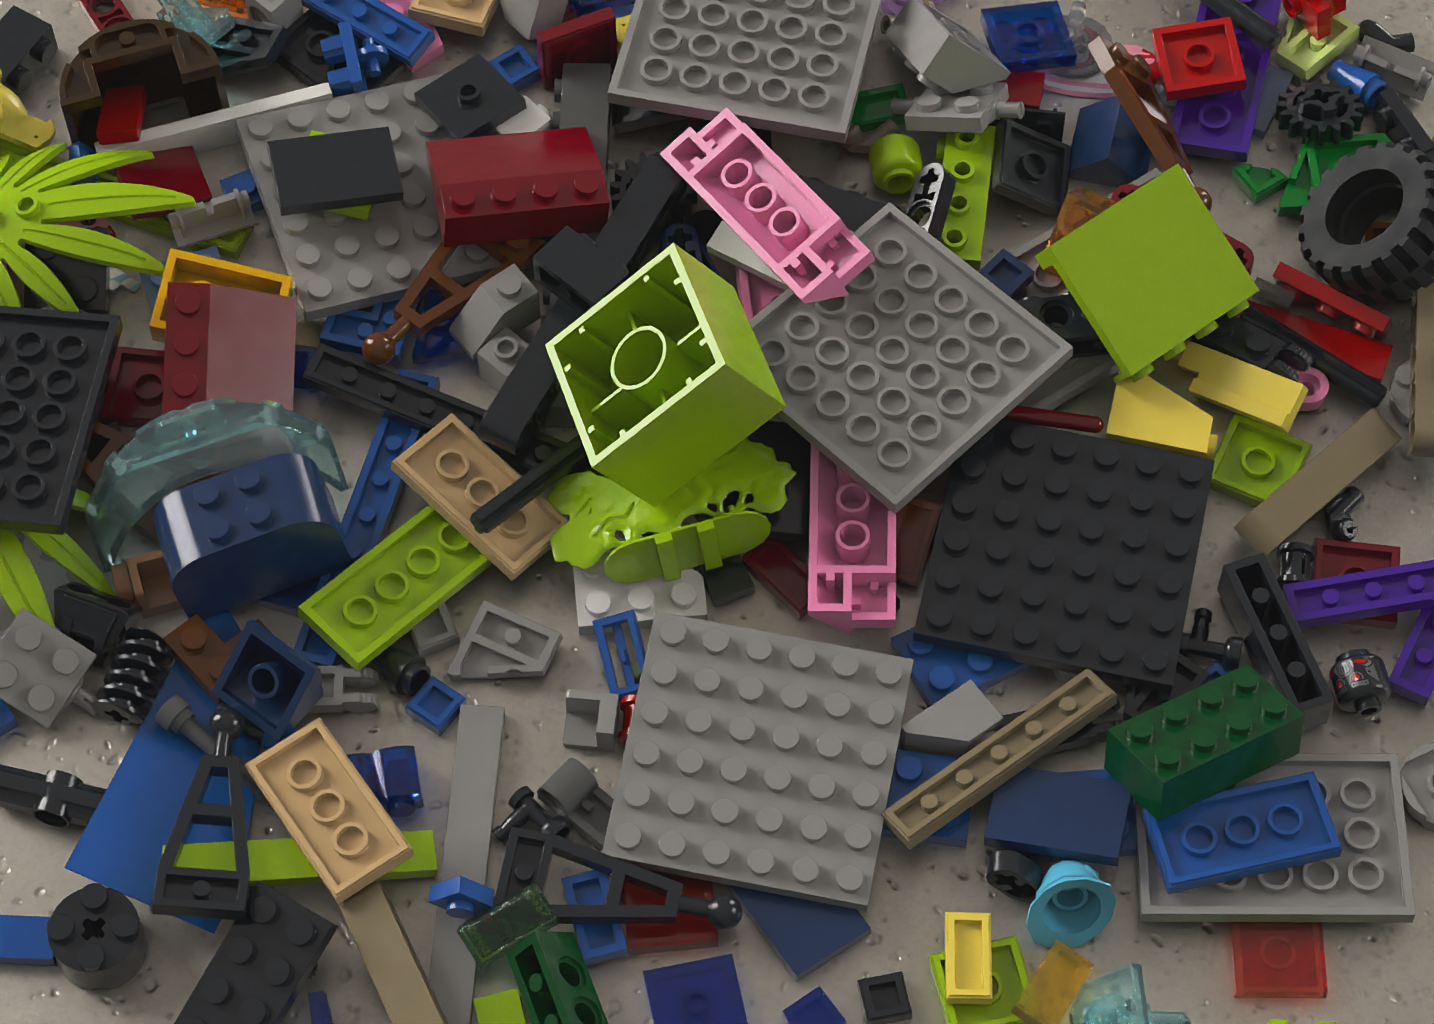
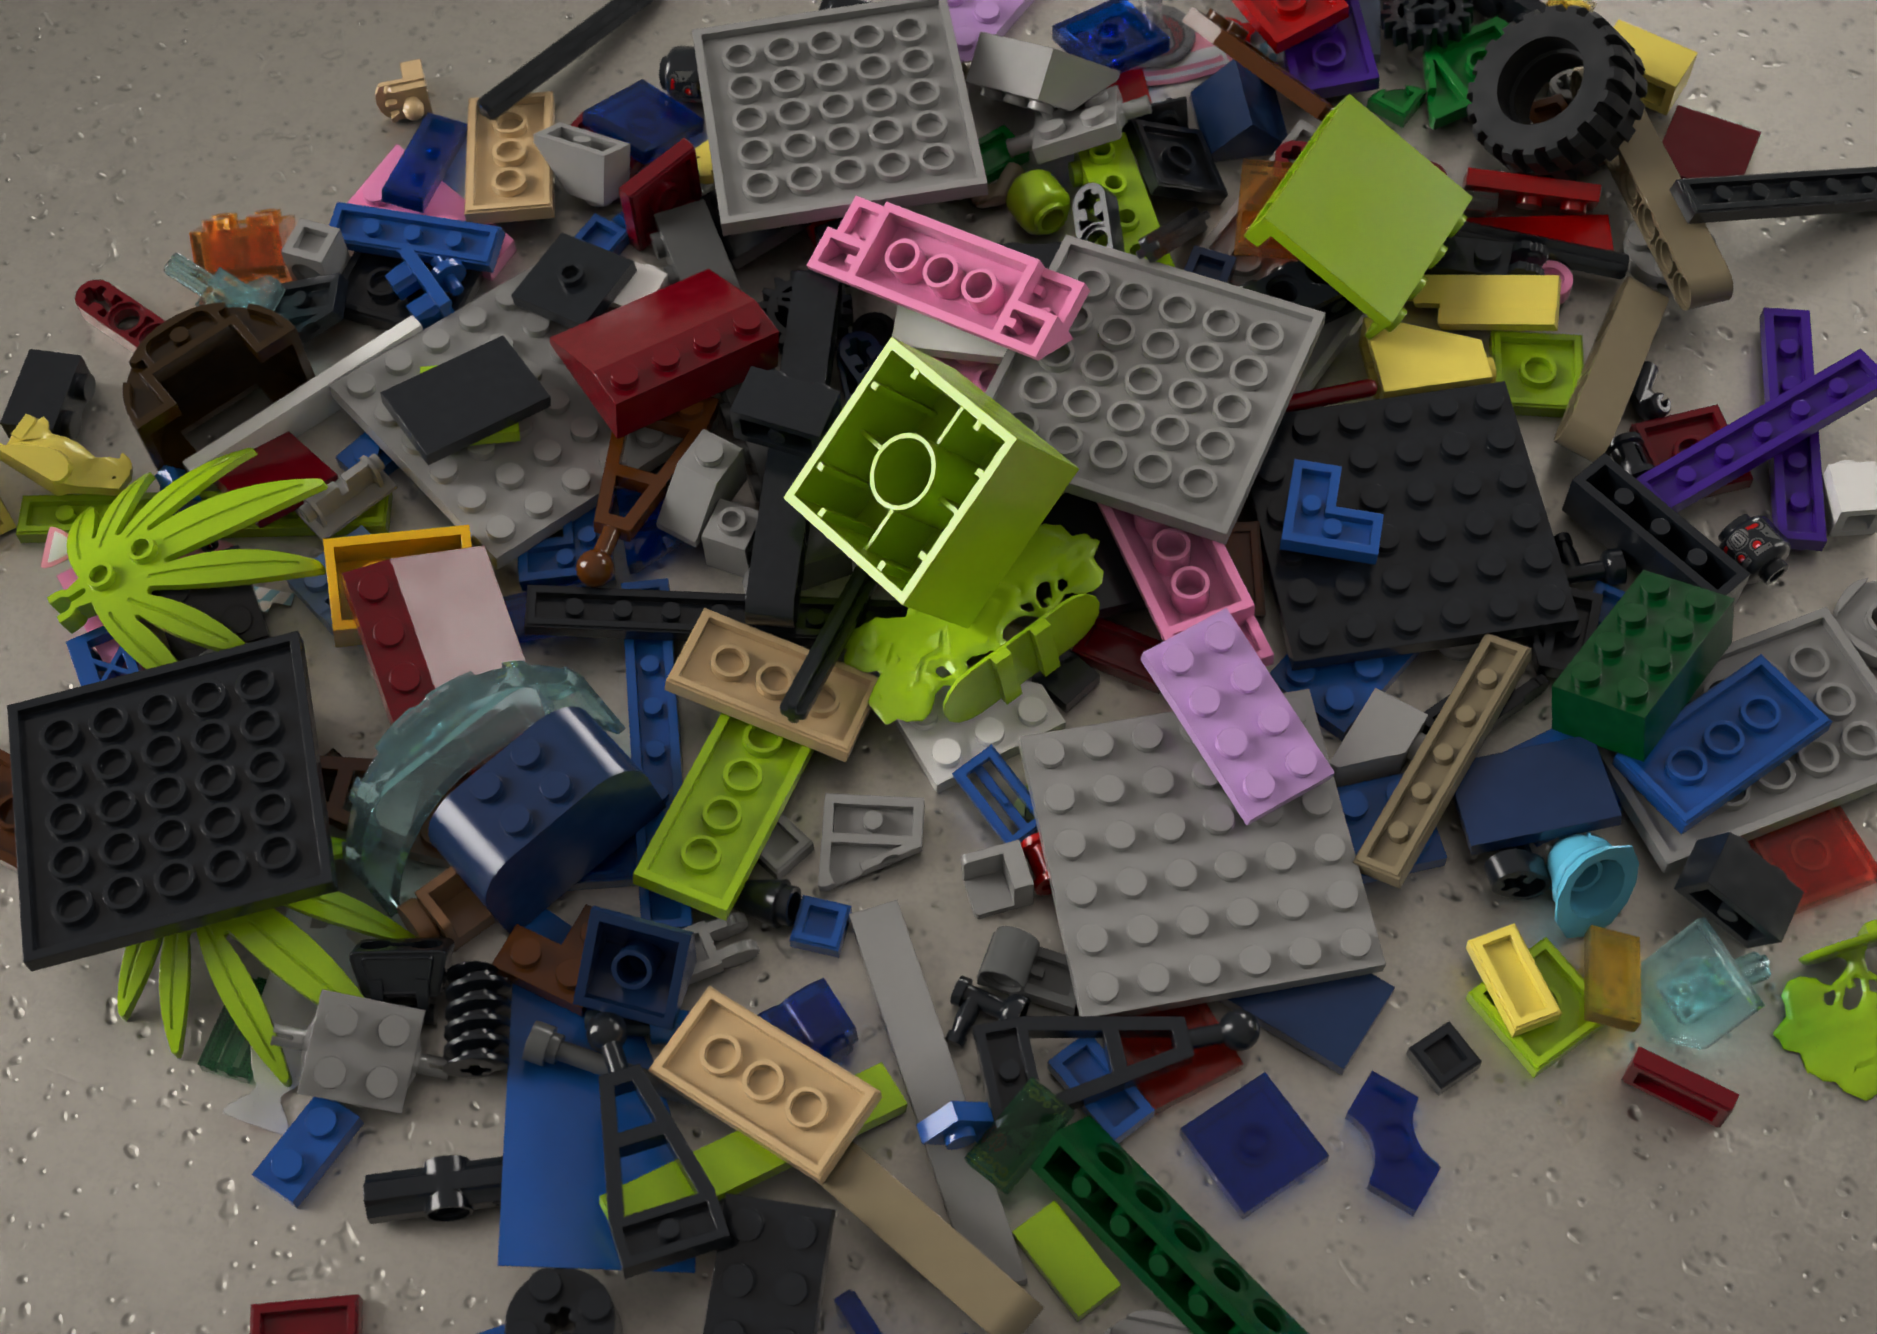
camera: 20 degrees left, 0 degrees up
red tile [96,84,148,145] -> none
dark red tile [100,346,165,430] -> none
none -> black axle [1136,207,1210,263]
none -> lavender plate [1140,608,1335,826]
none -> blue plate [1280,459,1384,565]
none -> black brick [1674,832,1804,948]

